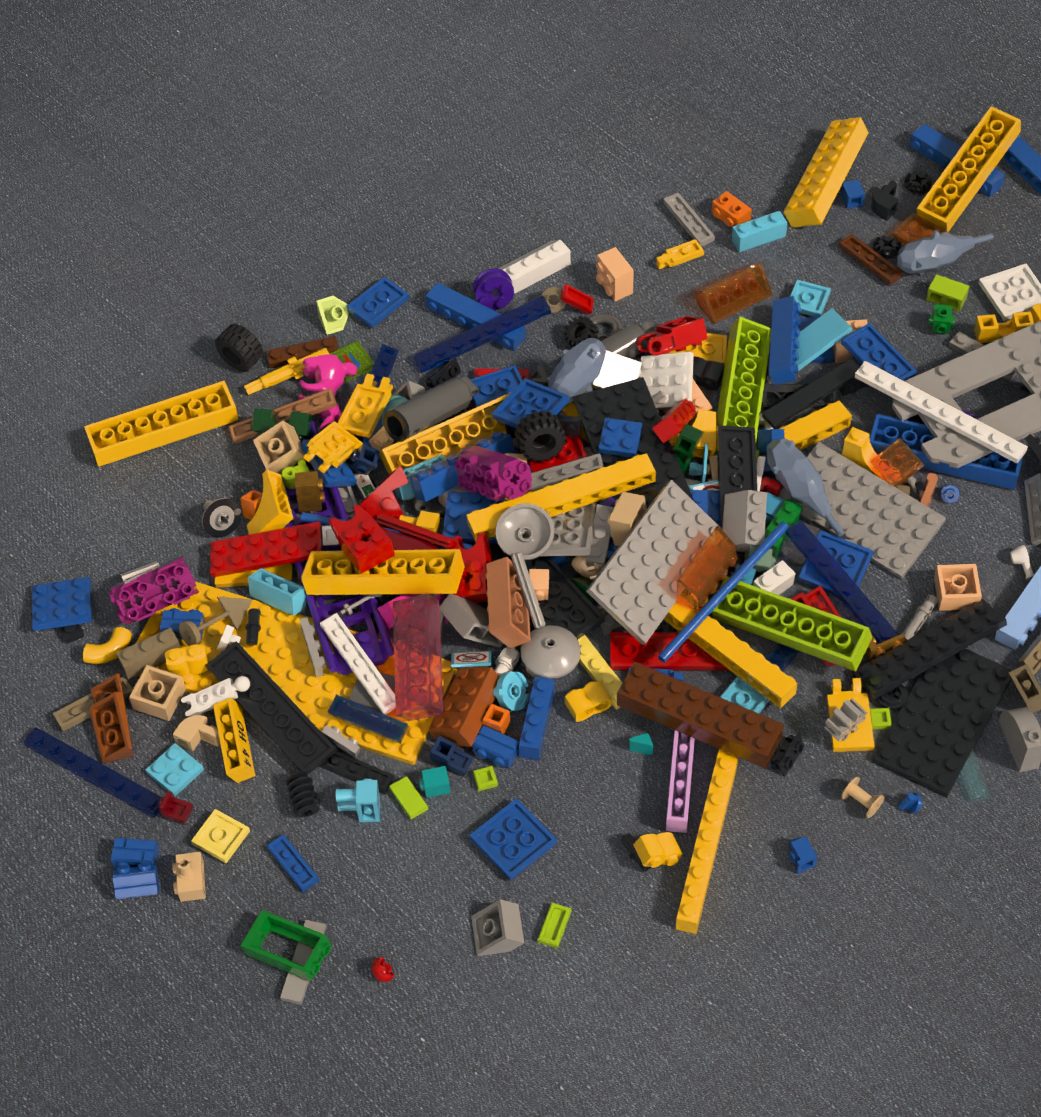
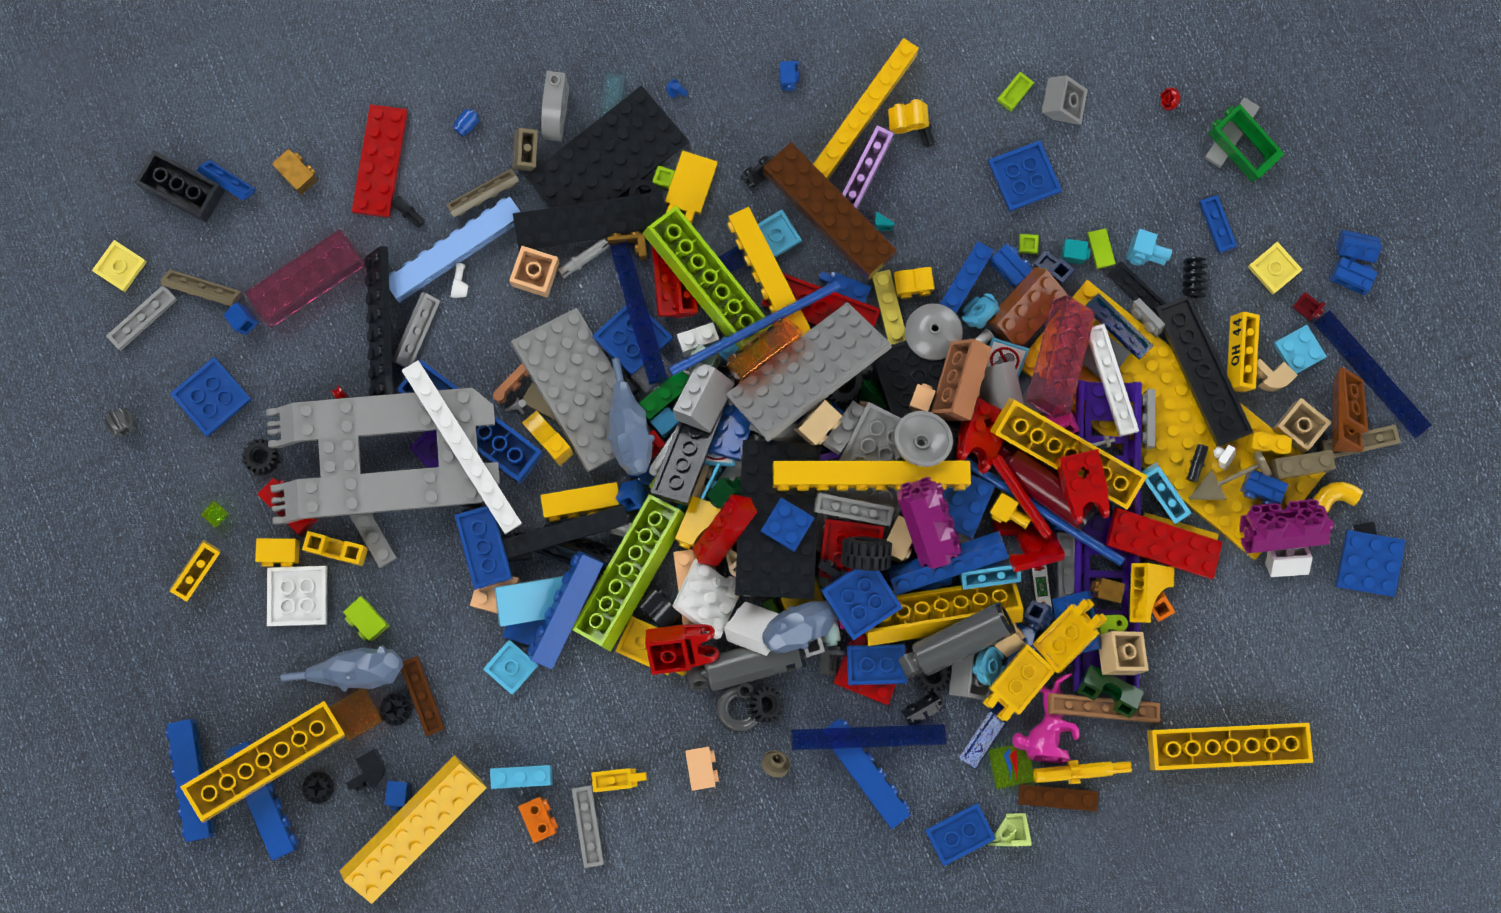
camera: 165 degrees left, 25 degrees up
tan brick [172,852,206,902] -> none
white plate [181,676,250,717] -> none
piece [202,498,241,537] -> none
black tyre [215,324,264,372] -> none
white tile [322,526,339,546] -> none
dark purple wheel [473,268,514,310] -> none
orange brick [483,704,510,734] -> none
white slope [498,240,571,294] -> none
light grey axle [511,552,545,628] -> none
red tile [560,284,594,315] -> none
clear orange slope [693,262,773,324] -> none
light grey gear [824,698,867,742] -> none
tan piece [841,777,885,818] -> none
clear orange plate [870,438,924,488] -> none
green brick [928,304,955,334] -> none
blue plate [940,484,960,503] -> none

